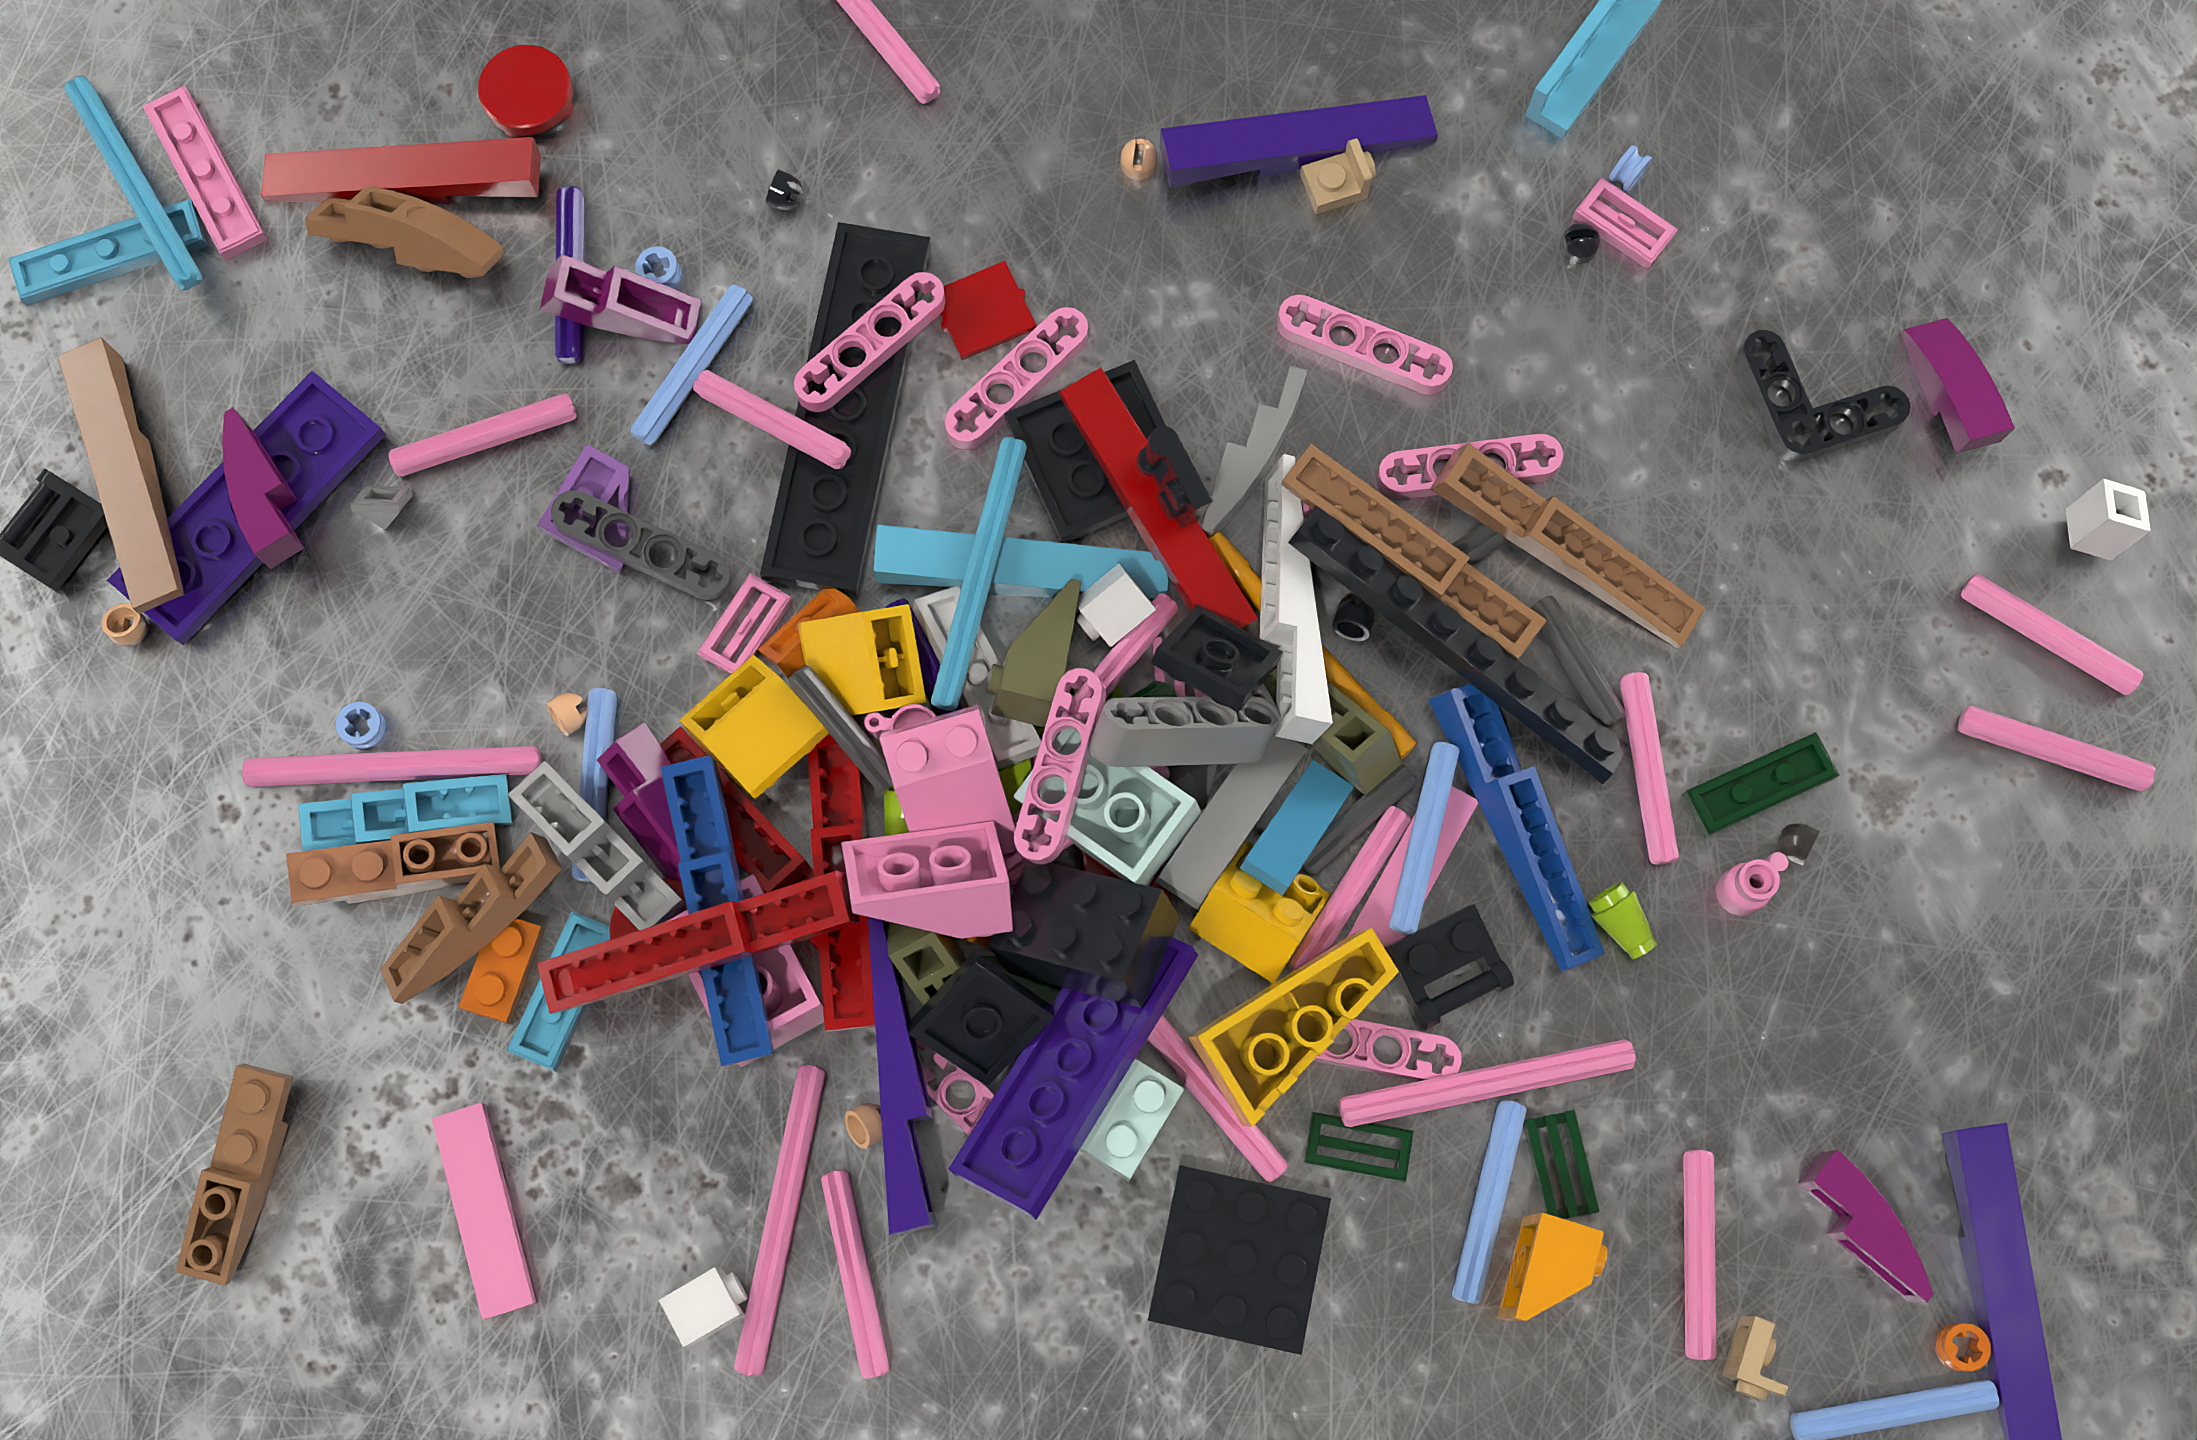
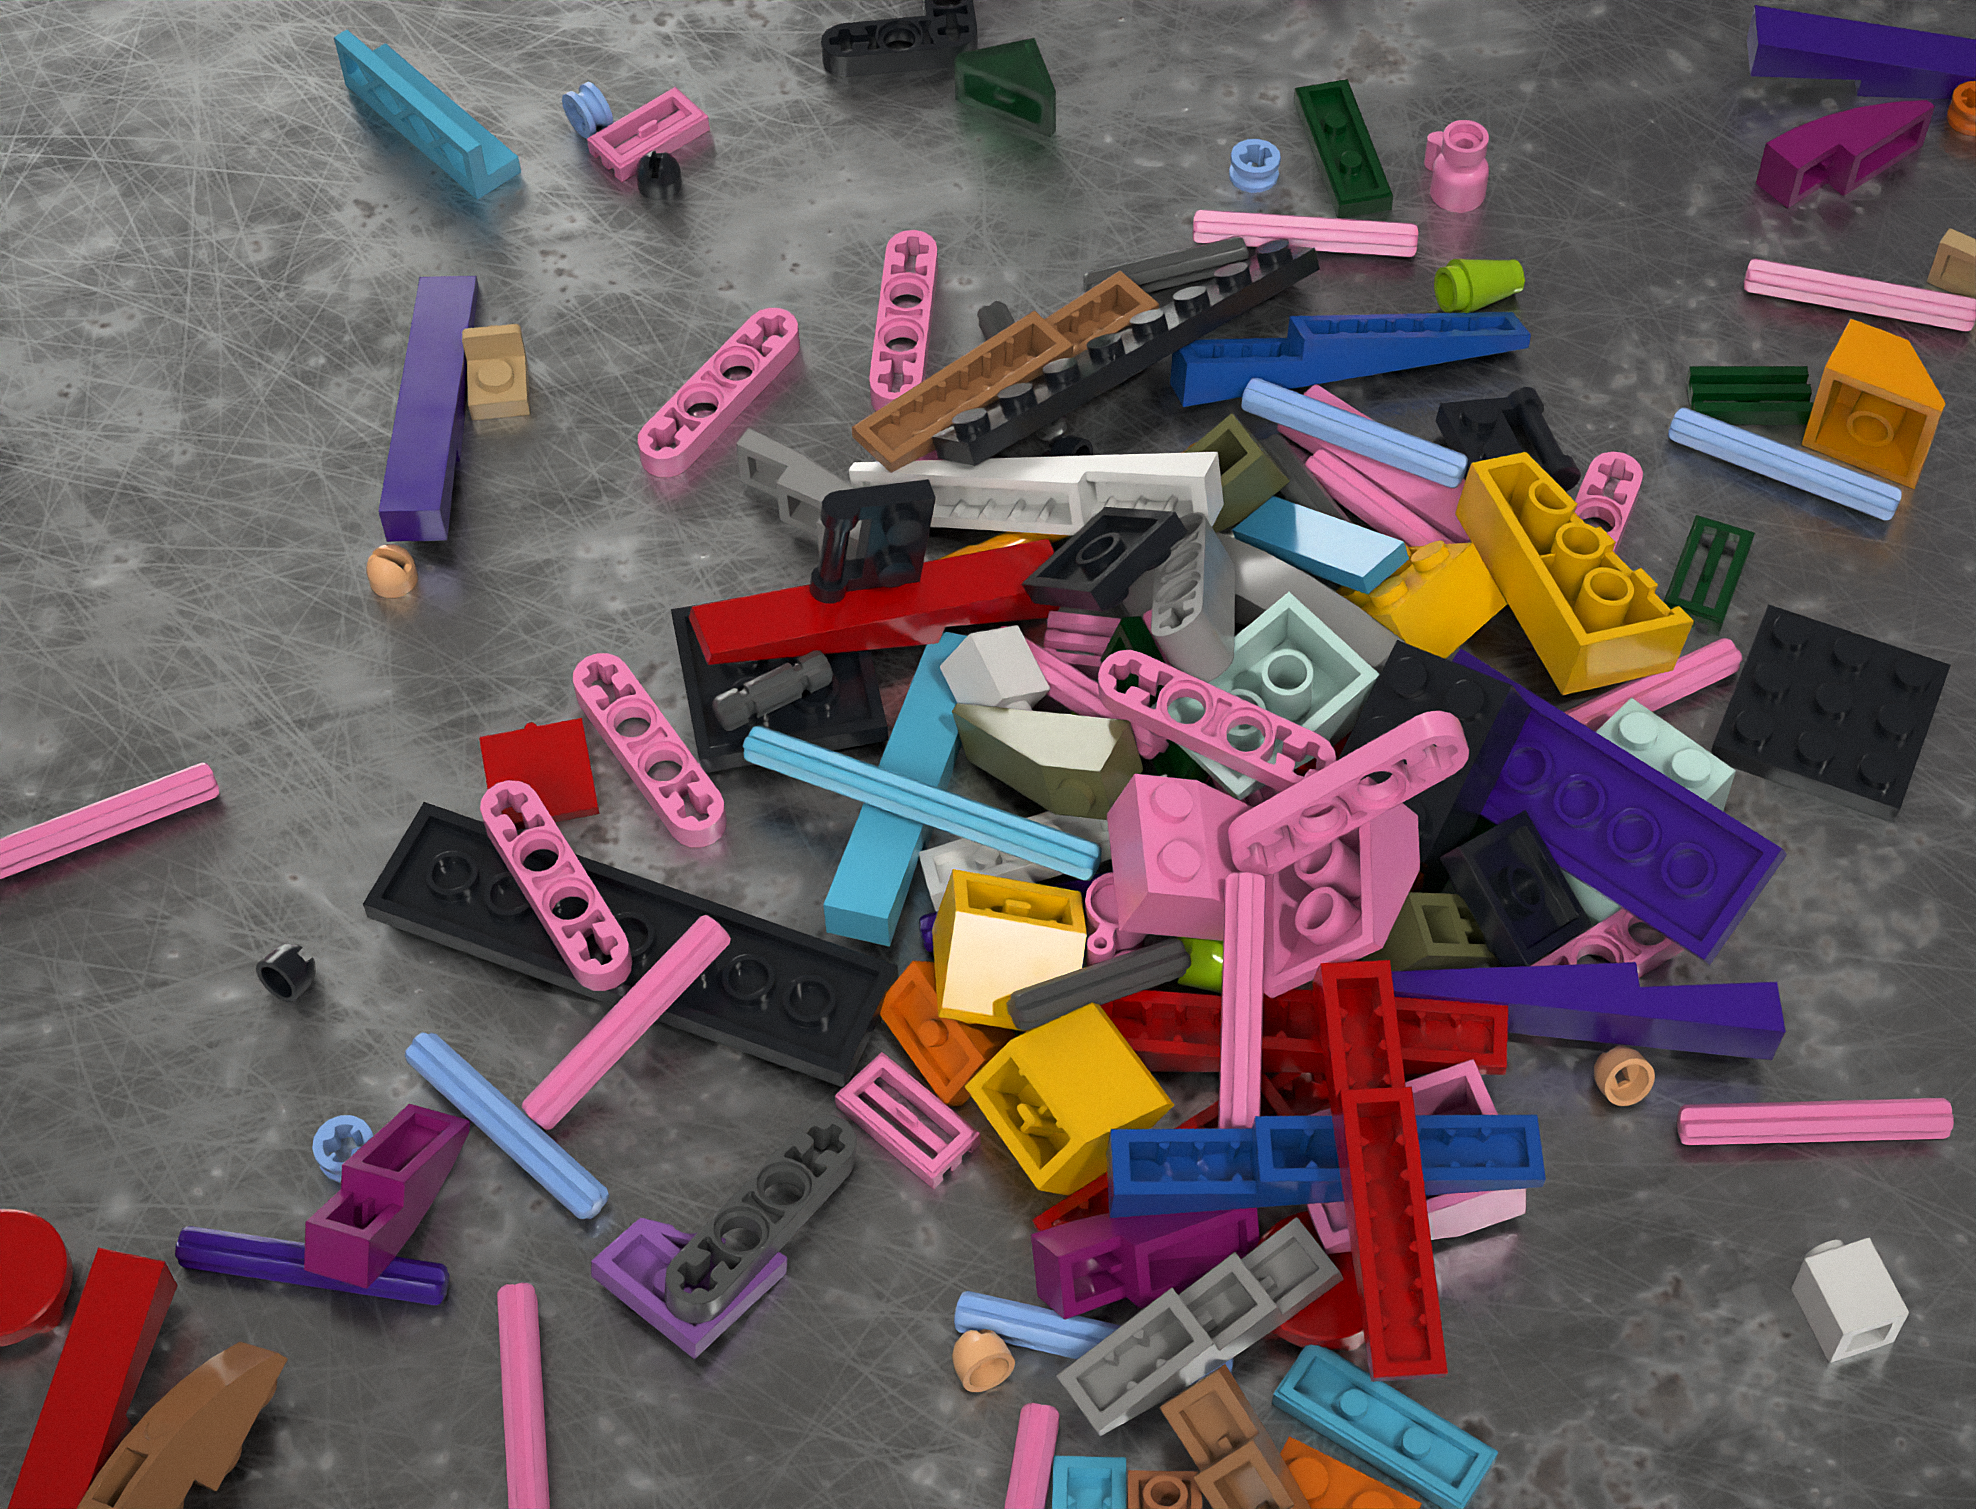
camera: 75 degrees left, 20 degrees down
bright pink axle [734,1065,826,1377] -> none
bright pink axle [1339,1039,1636,1127] -> none
medium nougat slope [1430,443,1706,648] -> none
clear smoke hinge [1777,823,1820,866] -> none
none -> dark grey axle [712,650,833,731]
none -> clear green slope [954,38,1056,138]
none -> bright pink axle [1218,872,1266,1129]
none -> bright pink beam [1228,711,1469,876]
none -> light blue bush [1229,139,1281,193]

